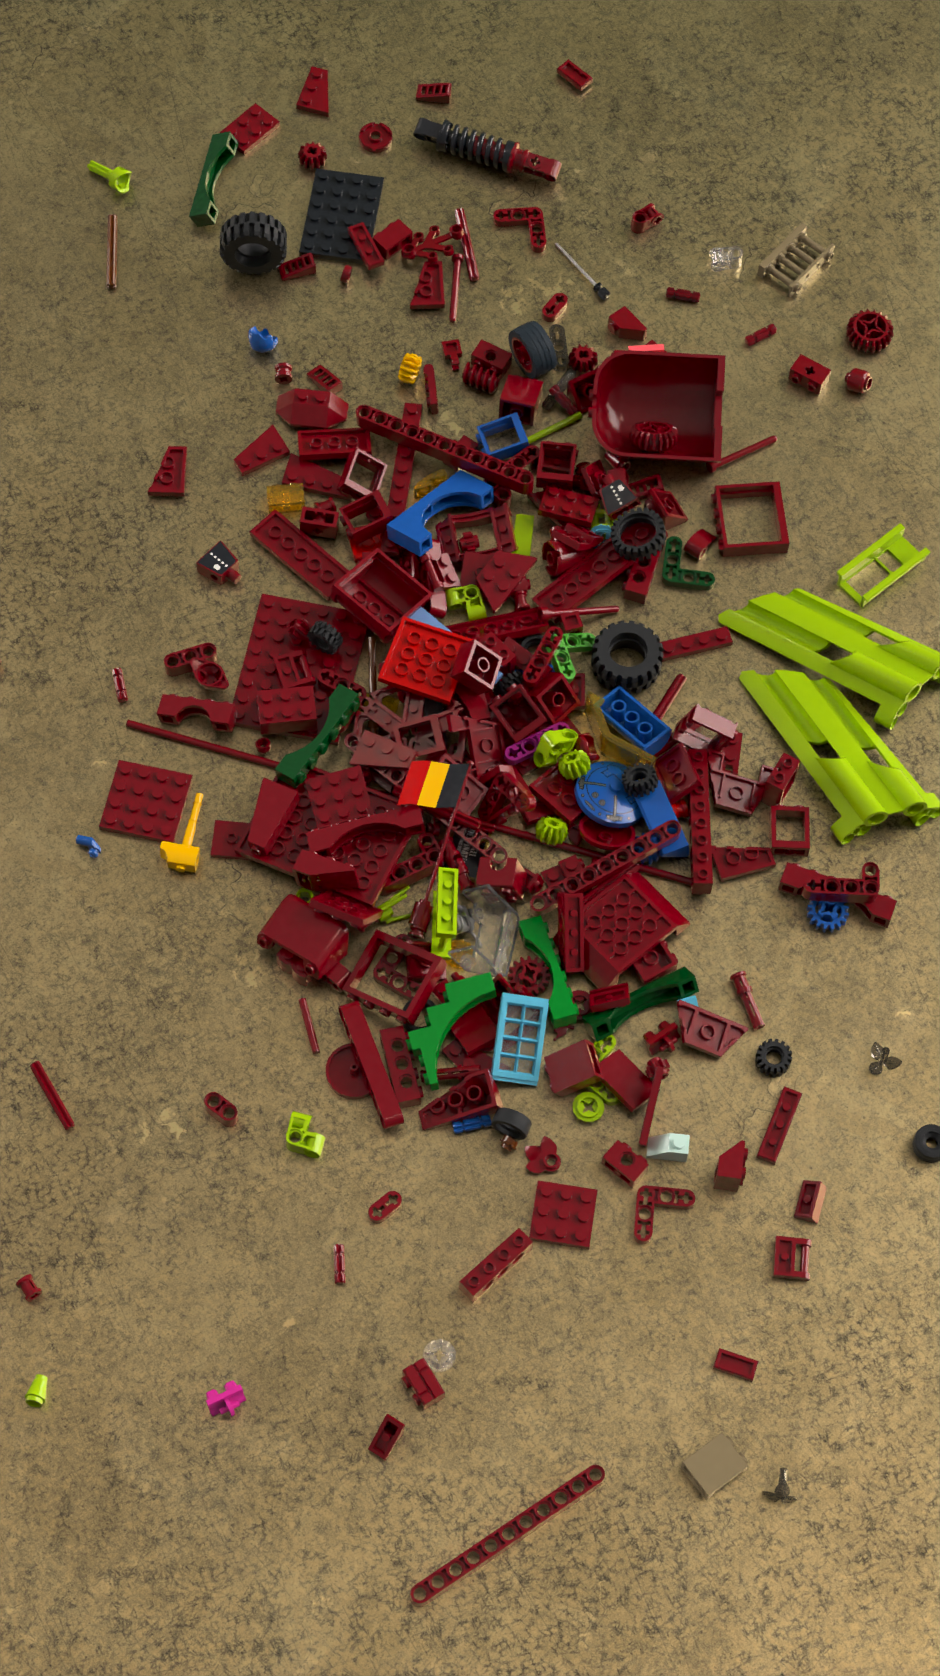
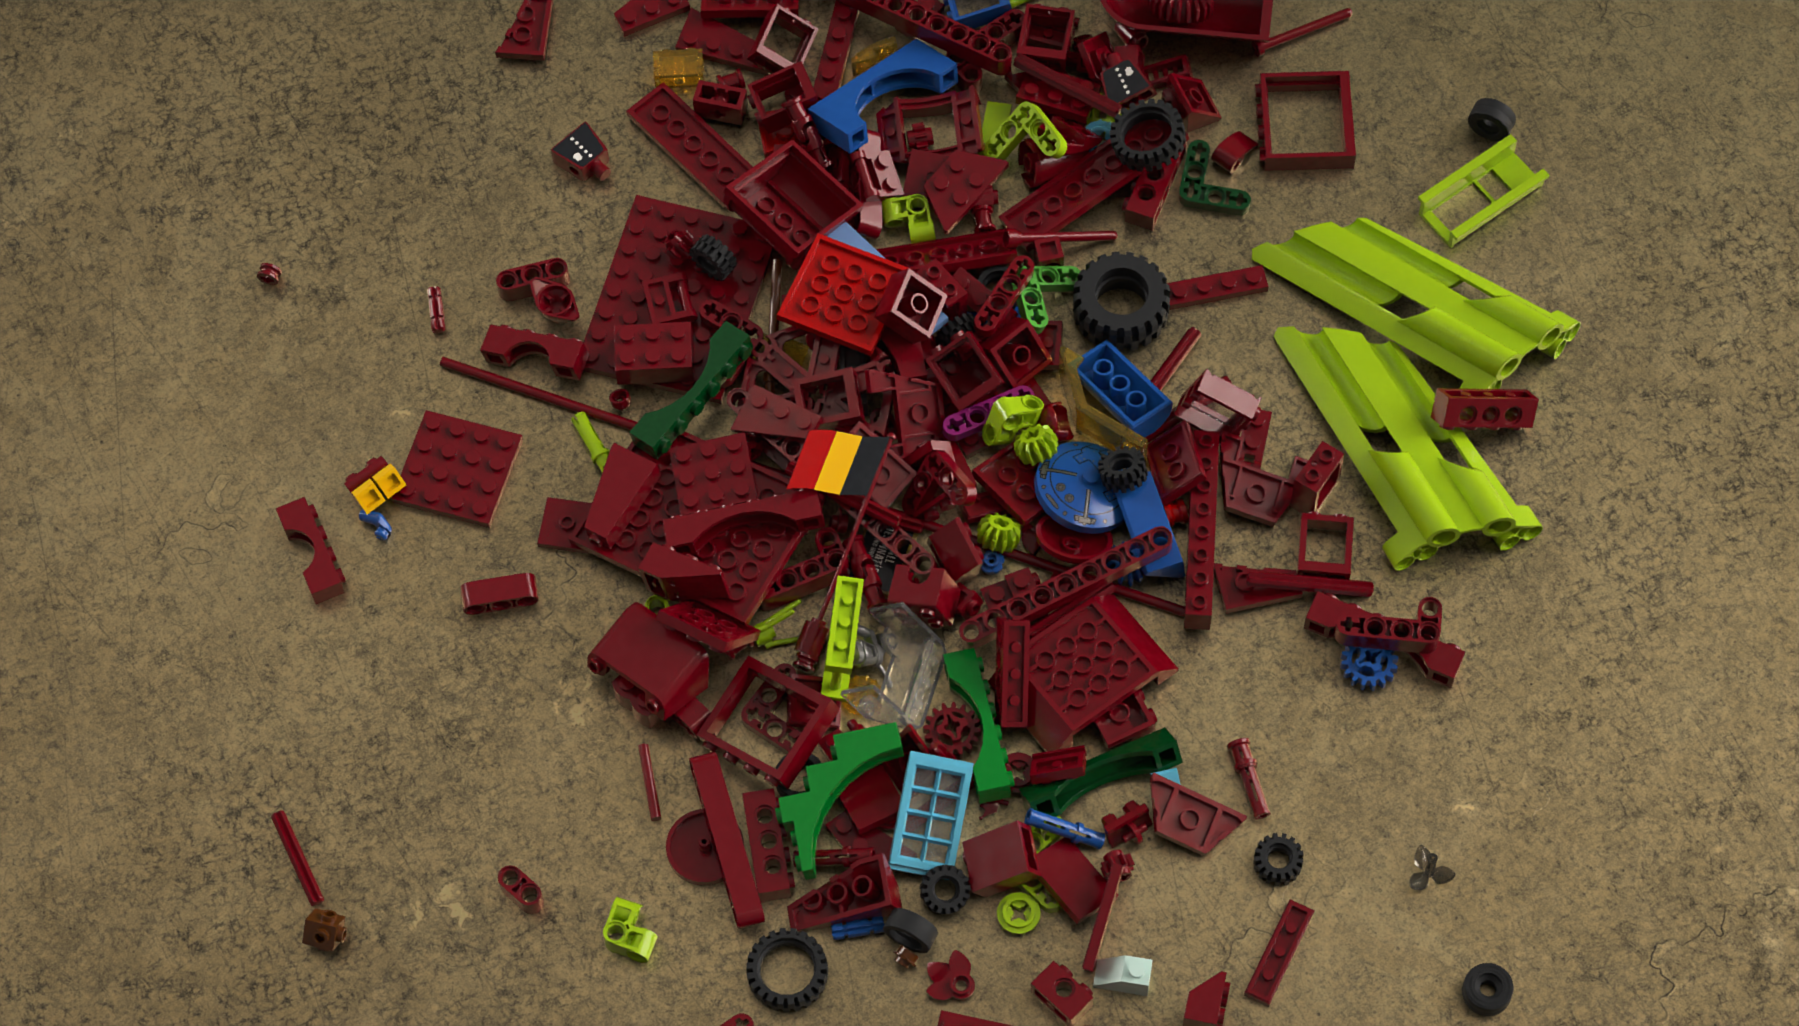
camera: 10 degrees right, 0 degrees up
yellow piece [160,793,203,873] -> none
none -> dark red arch [276,497,346,605]
none -> reddish brown brick [302,908,347,952]
none -> yellow hips [344,456,406,514]
none -> dark red beam [460,573,539,615]
none -> lime pin [571,412,610,473]
none -> black tyre [746,928,828,1012]
none -> dark red piece [781,95,833,168]
none -> black tyre [919,865,971,914]
none -> dark red slope [927,517,984,584]
none -> blue plate [981,550,1004,575]
none -> lime beam [984,102,1067,160]
none -> dark red axle [1013,53,1122,118]
none -> blue pin [1024,808,1105,850]
none -> dark red axle [1246,571,1374,597]
none -> dark red brick [1431,388,1539,431]
none -> black tyre [1468,98,1516,141]

